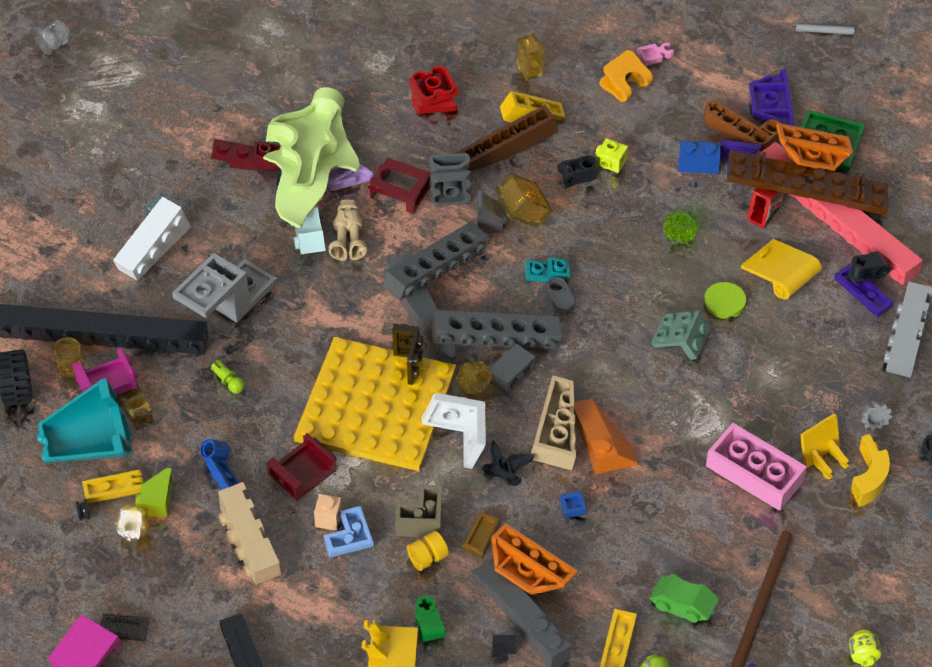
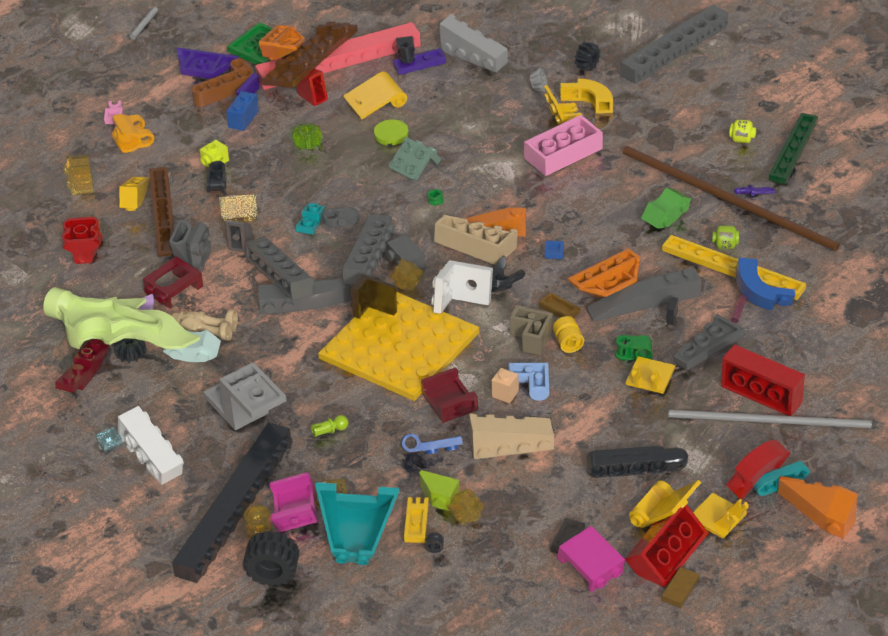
camera: 70 degrees left, 10 degrees down
none -> green bush [427,189,444,206]

